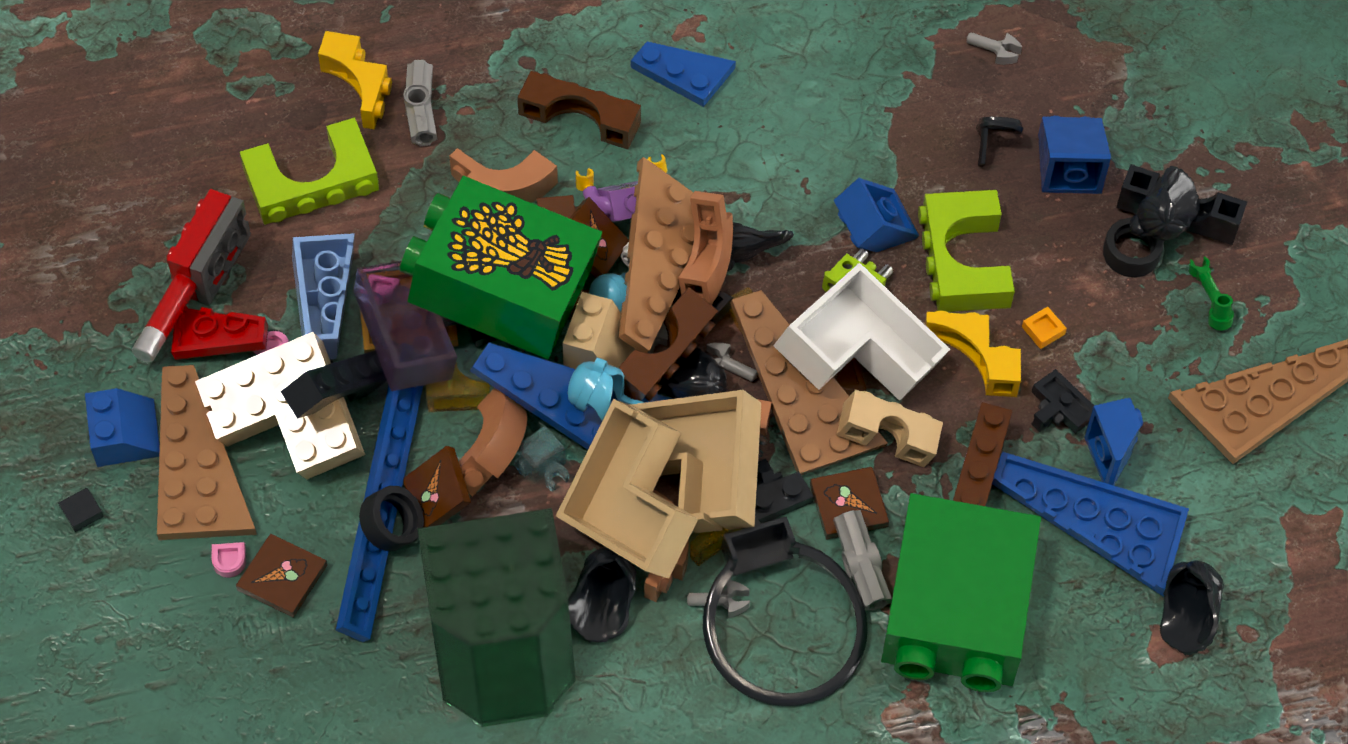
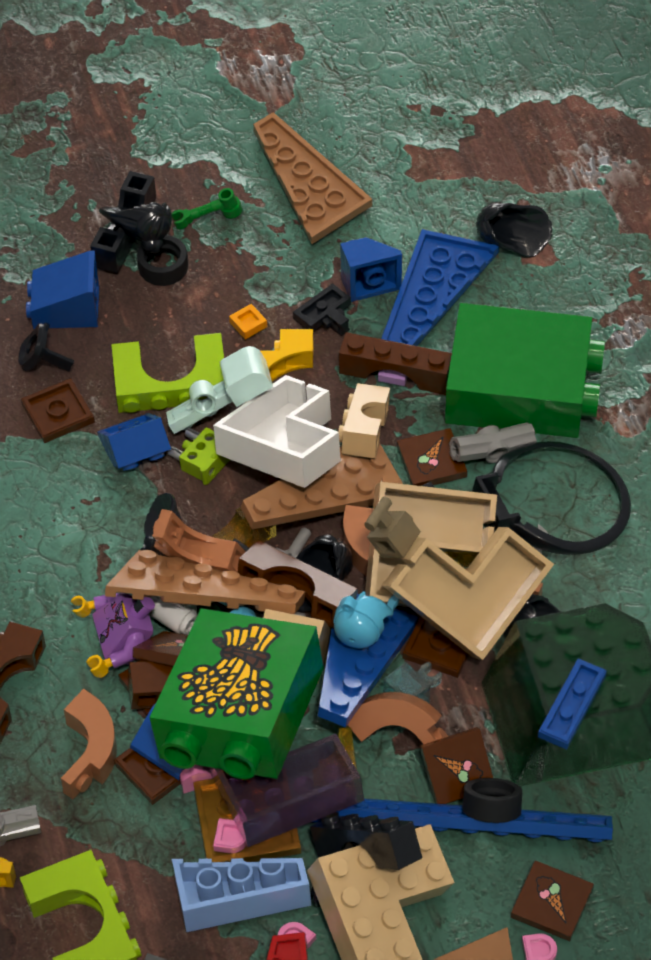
camera: 90 degrees left, 5 degrees down
none -> reddish brown tile [21,378,95,443]
none -> light aqua plate [166,346,273,434]
none -> dark tan brick [364,497,421,558]
none -> blue tile [538,658,607,750]

